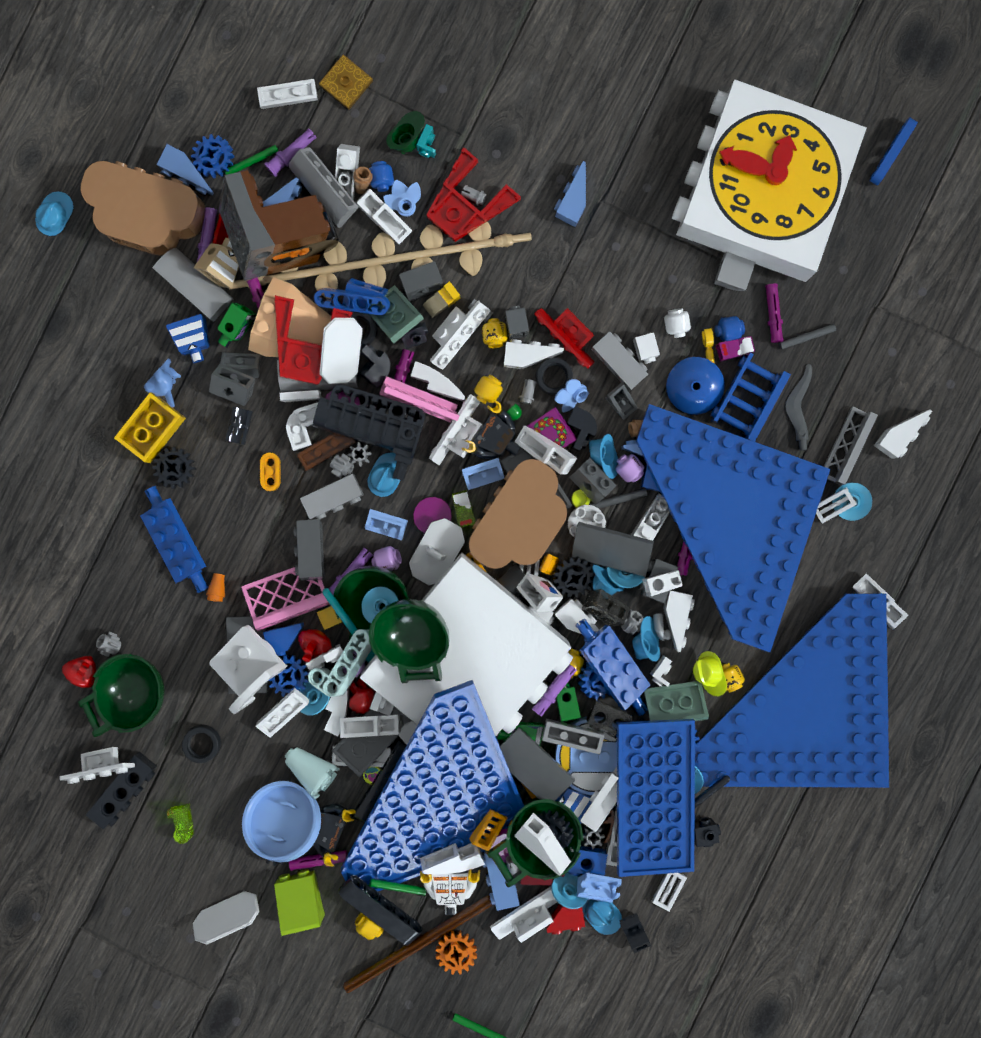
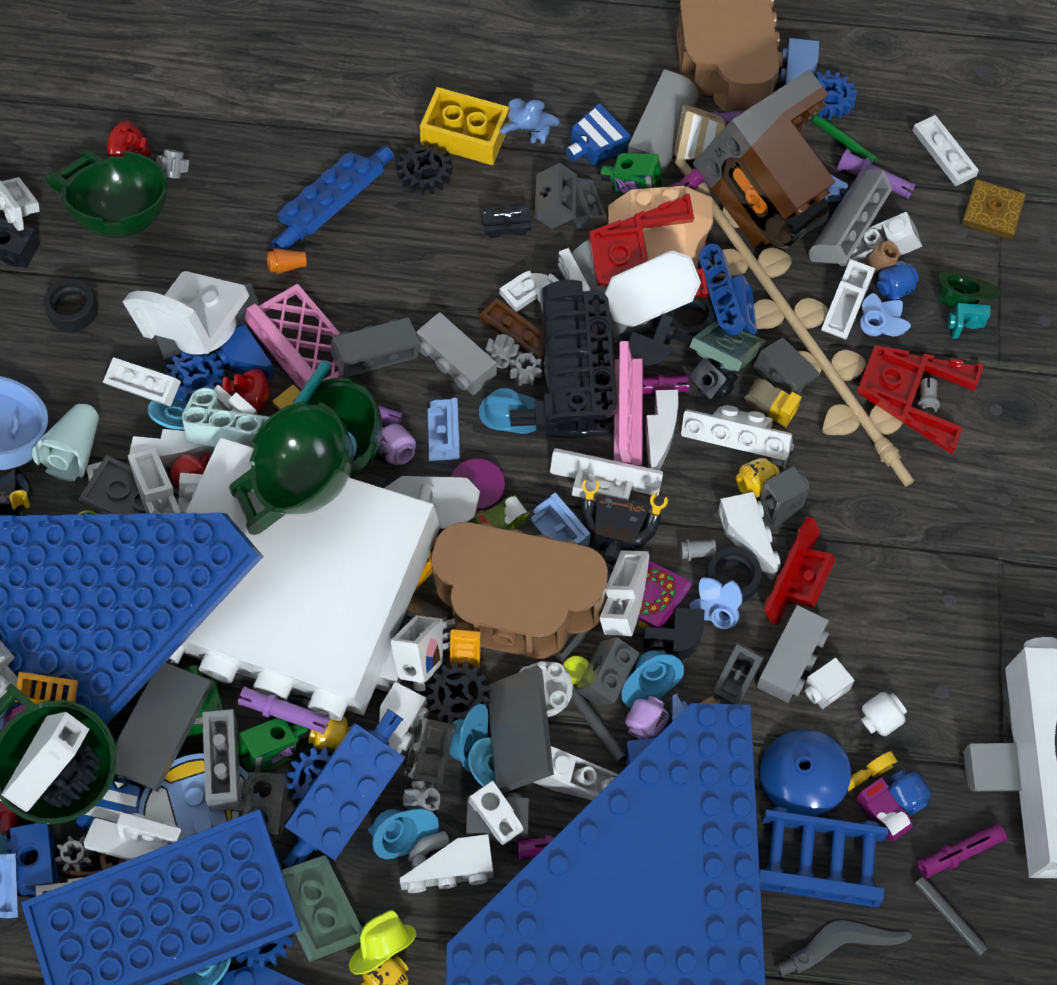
camera: 70 degrees right, 25 degrees down
light orange plate [260,453,281,491] -> none
yellow head [474,374,503,404] -> none
green hinge [507,403,522,420] -> none
medium blue slope [554,161,586,227] -> none
white bracket [650,655,672,687] -> none

